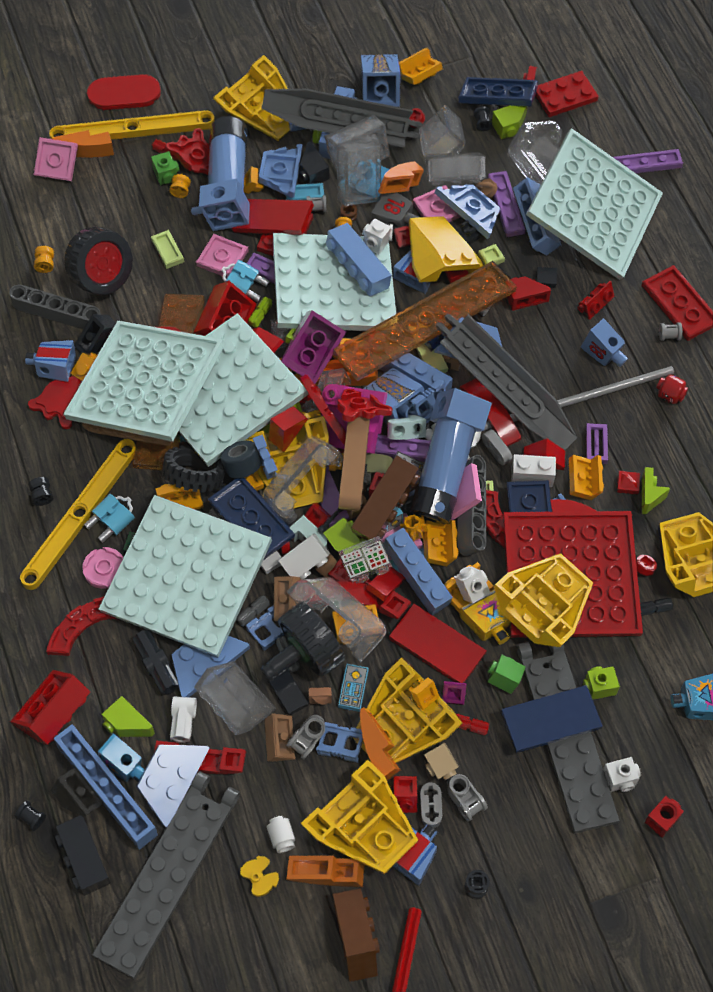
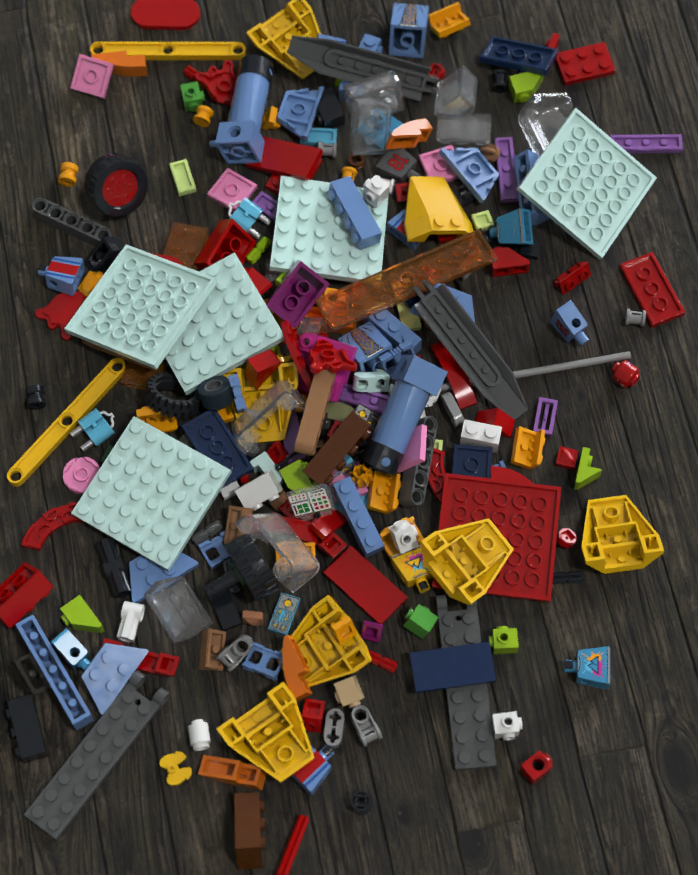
camera: 10 degrees right, 5 degrees up
none -> dark azure torso [490,208,533,245]

